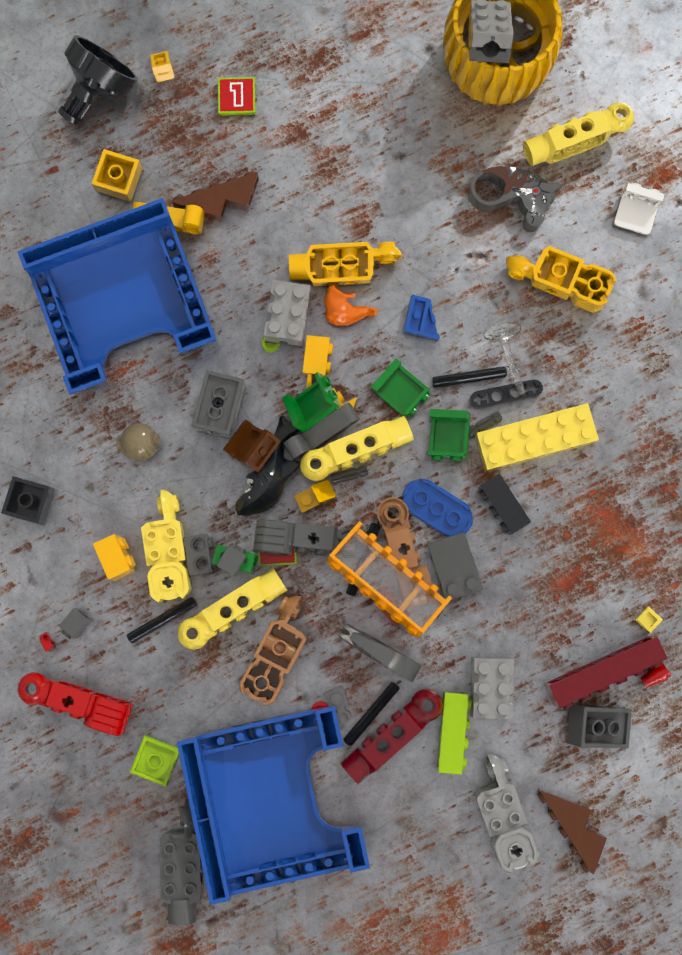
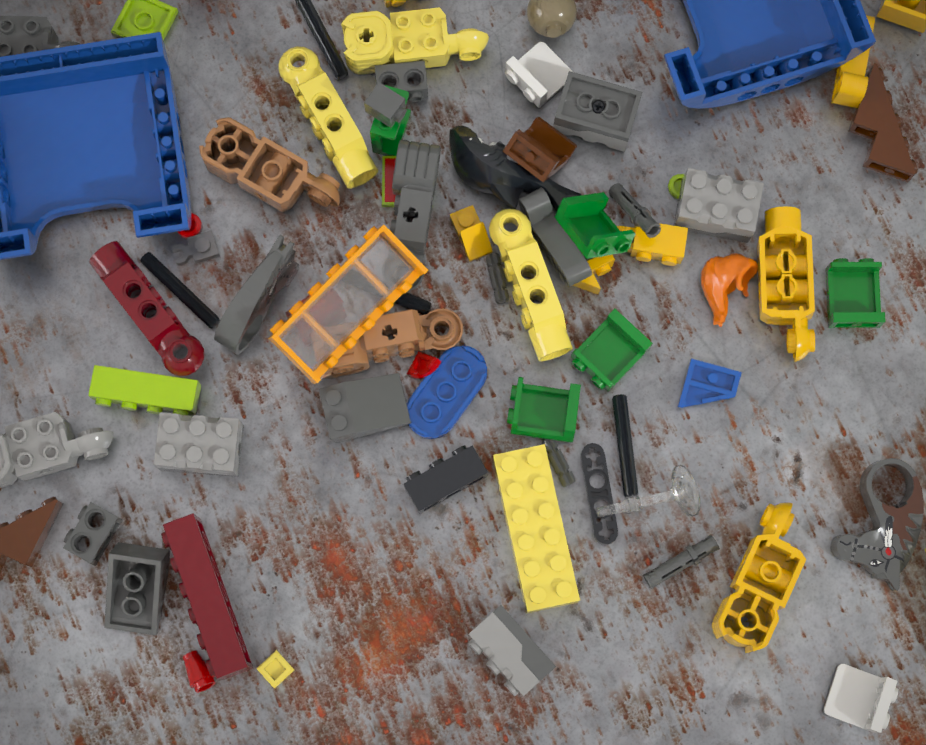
camera: 90 degrees right, 5 degrees down
none -> dark grey brick [63,502,123,566]
none -> red tile [407,351,441,379]
none -> light grey piece [468,605,556,697]
none -> white bracket [505,42,573,108]
none -> dark grey pin [609,183,661,238]
none -> dark grey pin [643,535,720,589]
none -> green panel [825,258,886,328]

